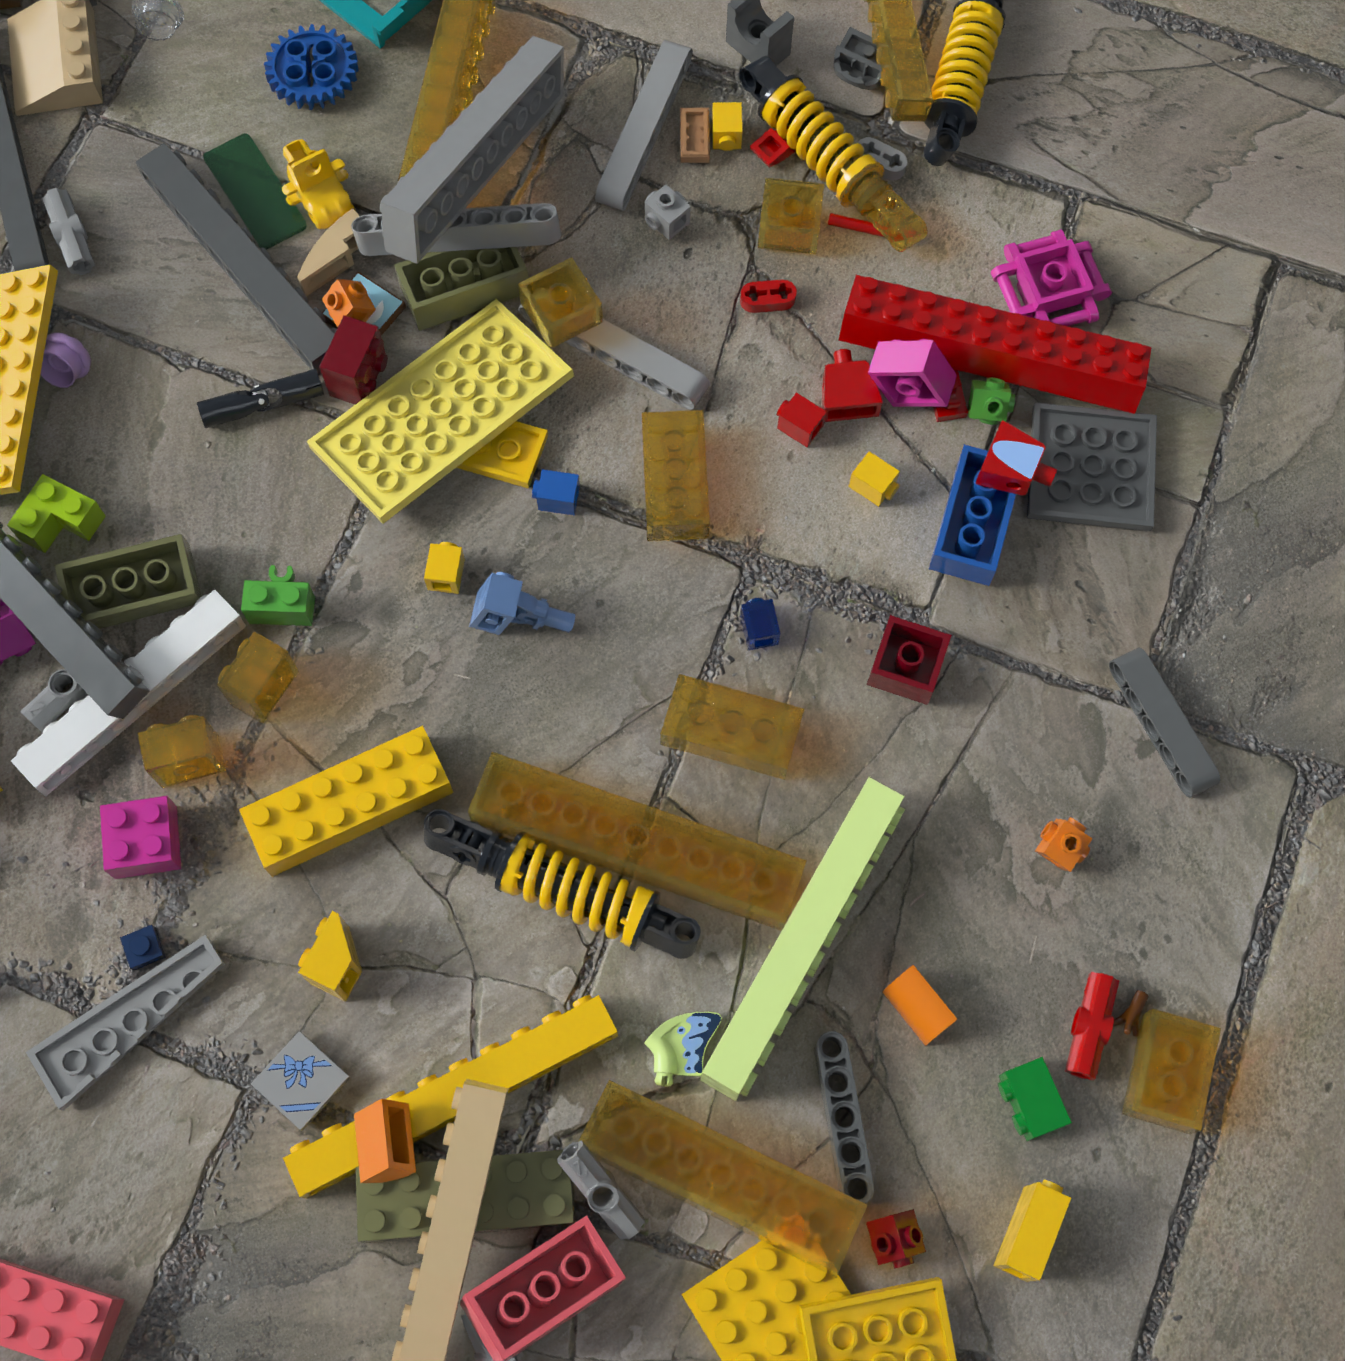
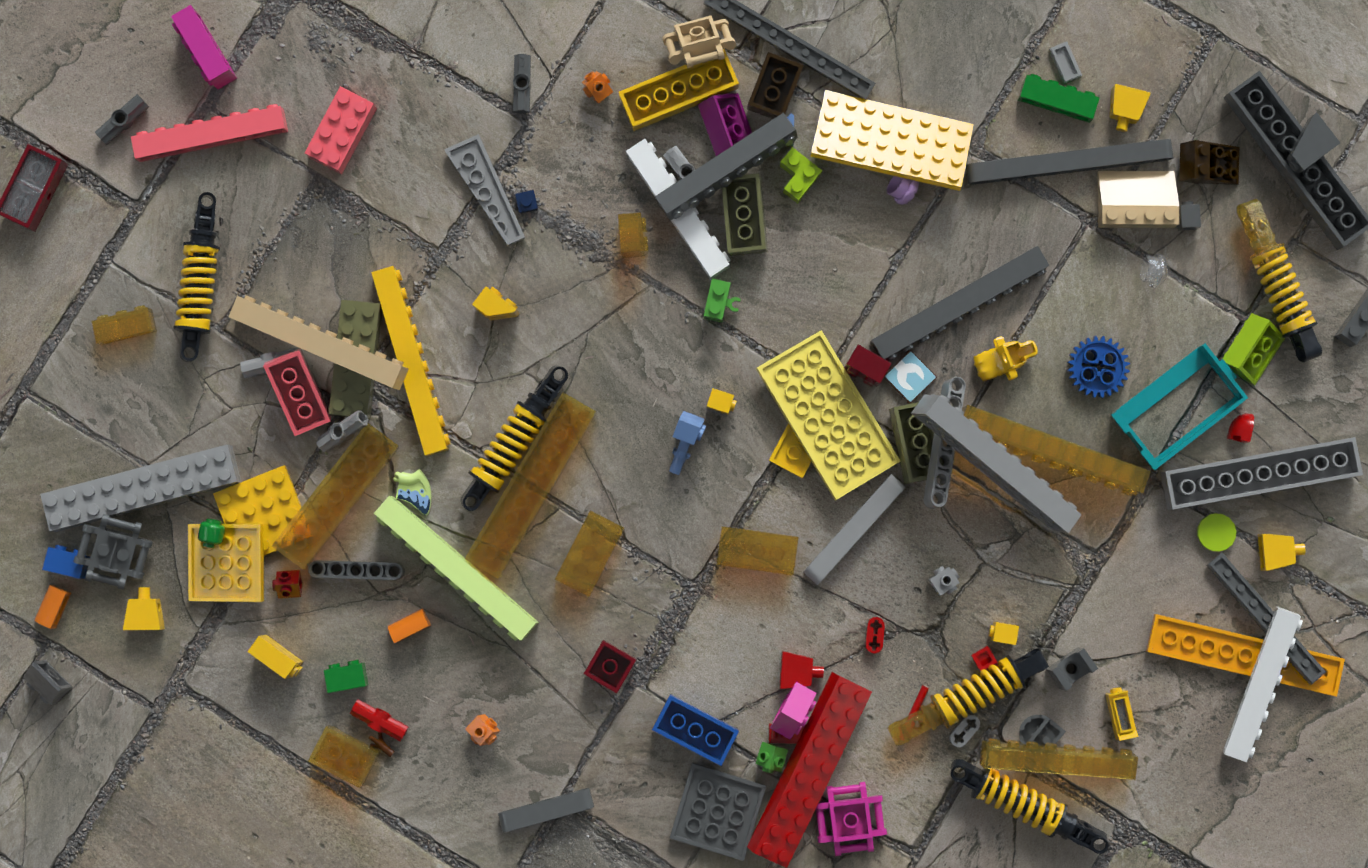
camera: 105 degrees right, 15 degrees up
light grey piece [42,188,95,275] -> none
dark pink brick [100,796,181,879] -> none
black piece [197,369,324,428] -> none
clear green piece [203,133,307,250] -> none
clear yellow brick [217,631,299,724] -> none
yellow brick [239,725,454,877] -> none
light grey tile [251,1031,351,1131] -> none
tan slope [297,208,359,297] -> none
orange brick [322,279,376,327] -> none
orange brick [354,1099,416,1183] -> none
clear yellow brick [518,257,603,349] -> none
blue brick [532,469,580,516] -> none
light grey beam [595,40,693,211] -> none
medium nougat plate [680,108,710,163] -> none
clear blue brick [740,598,781,651] -> none
clear yellow brick [758,178,824,254] -> none
red brick [776,392,827,448] -> none
yellow brick [848,451,900,507] -> none
red torso [975,420,1057,495] -> none

